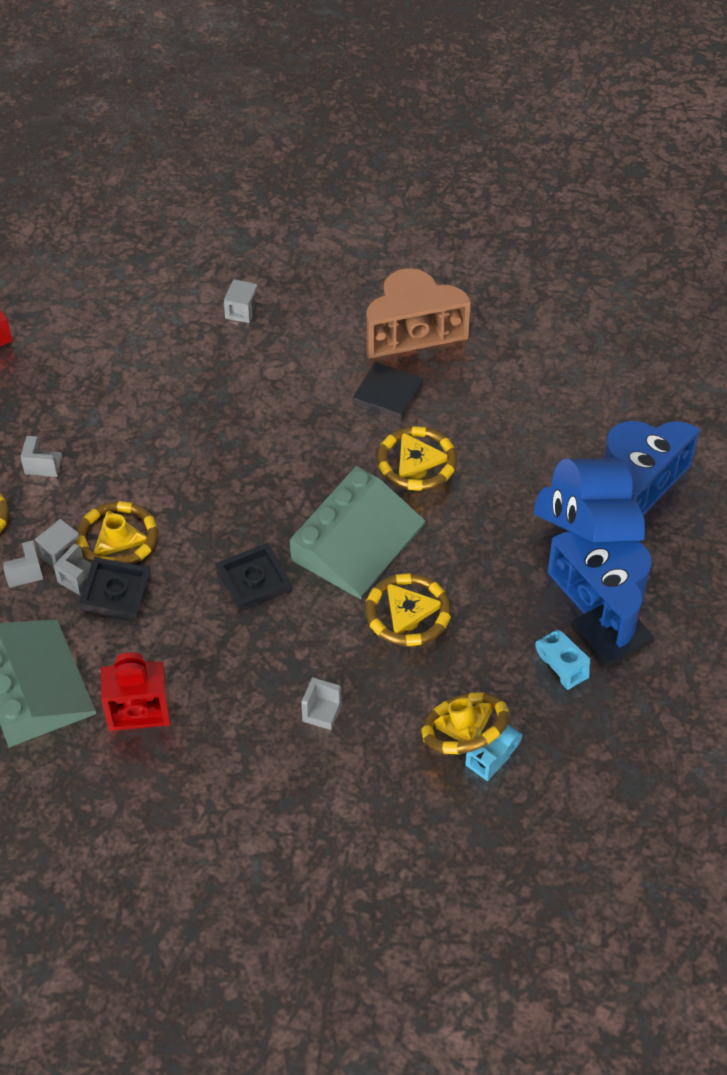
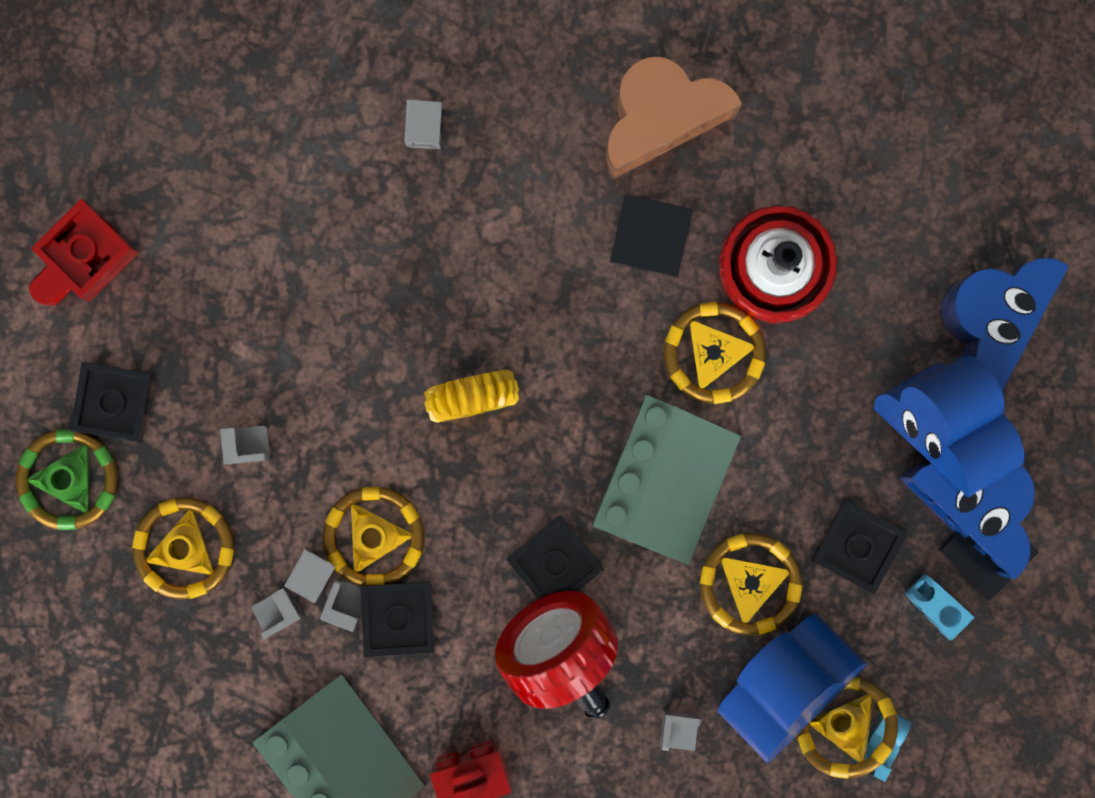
camera: 15 degrees left, 35 degrees up
none -> yellow gear [424,370,519,423]
none -> red wheel [495,591,618,720]
none -> red wheel [718,205,838,323]
none -> blue brick [718,614,868,764]
none -> black tile [811,499,908,595]

